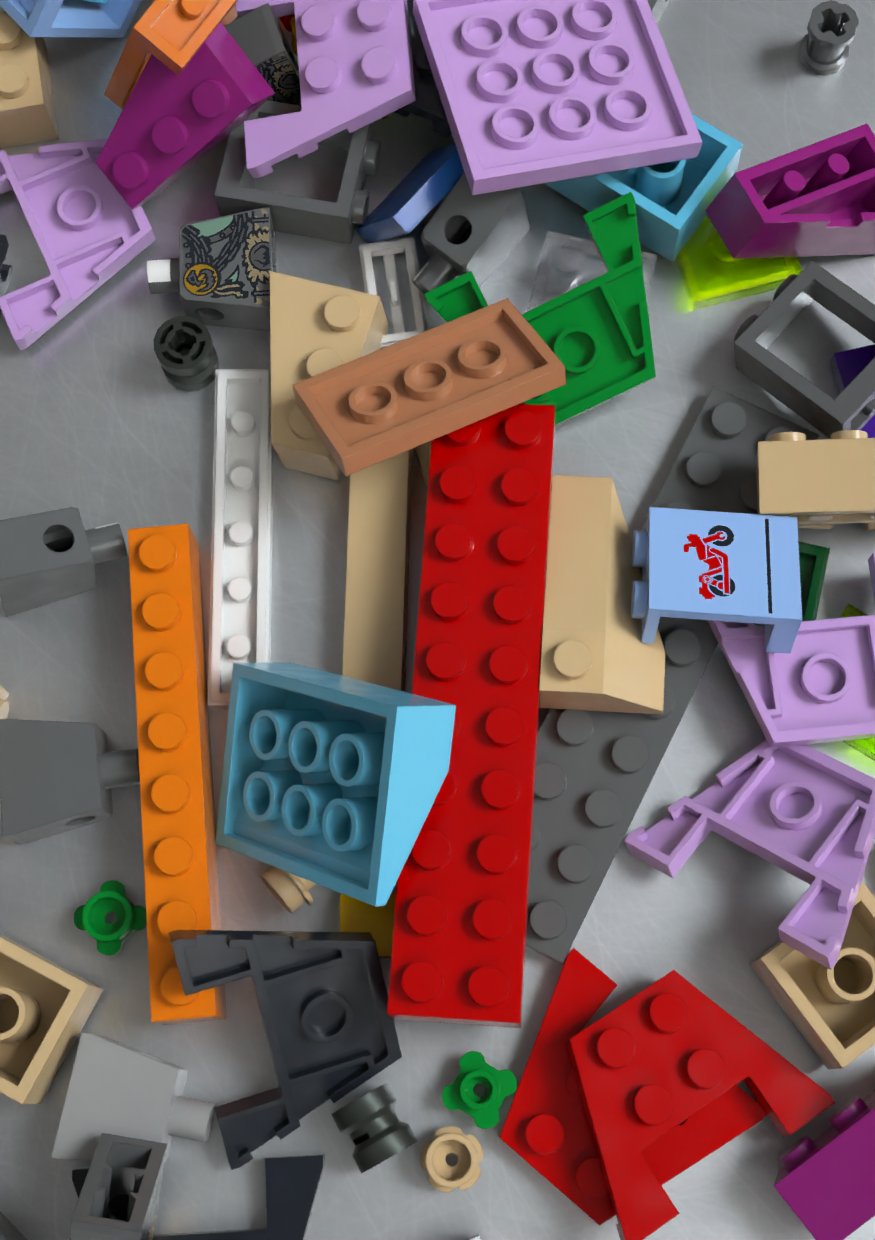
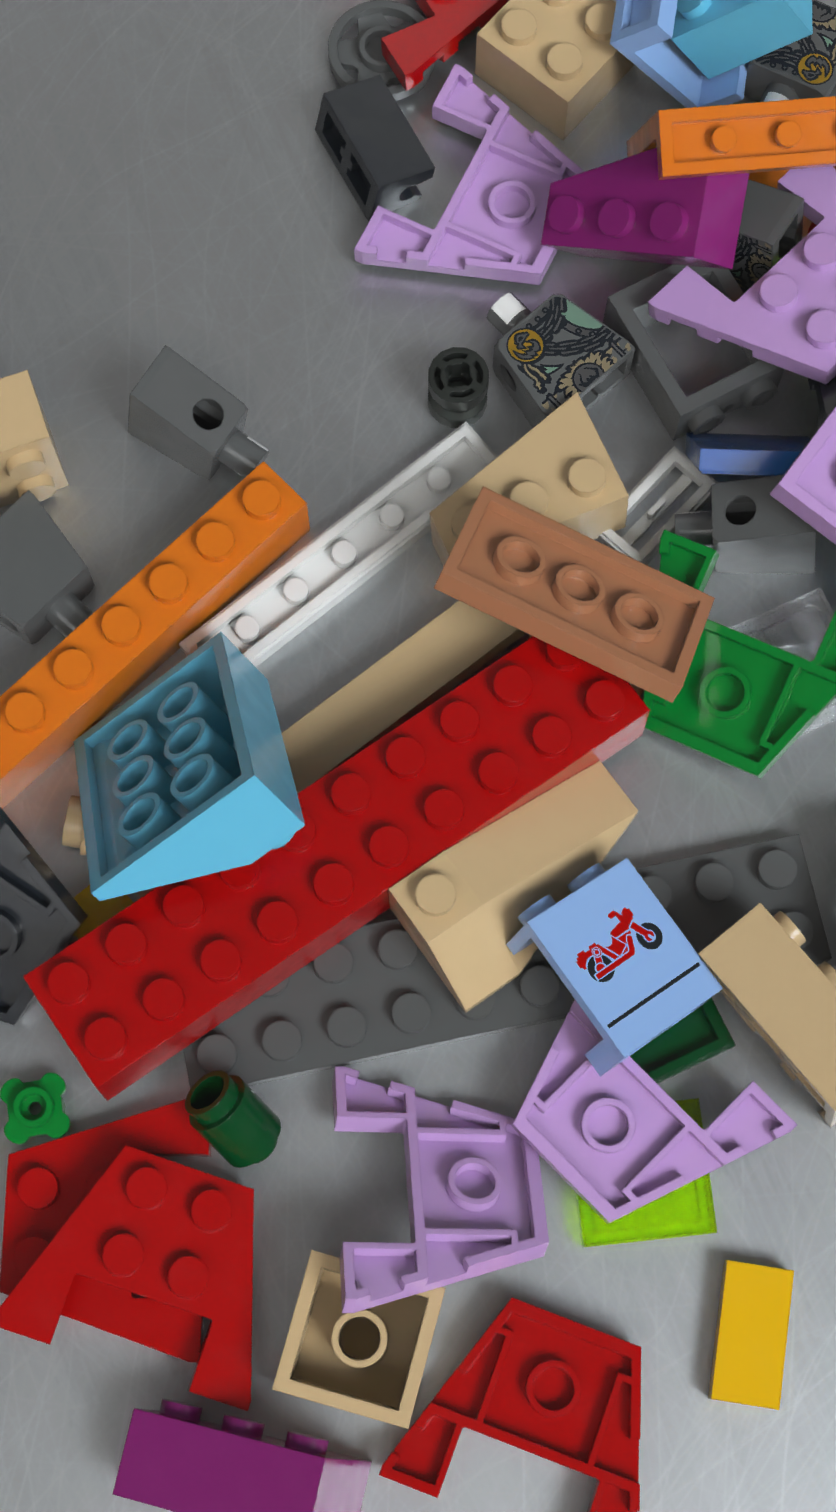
camera: 45 degrees right, 0 degrees up
none -> dark green brick [185,1070,281,1168]

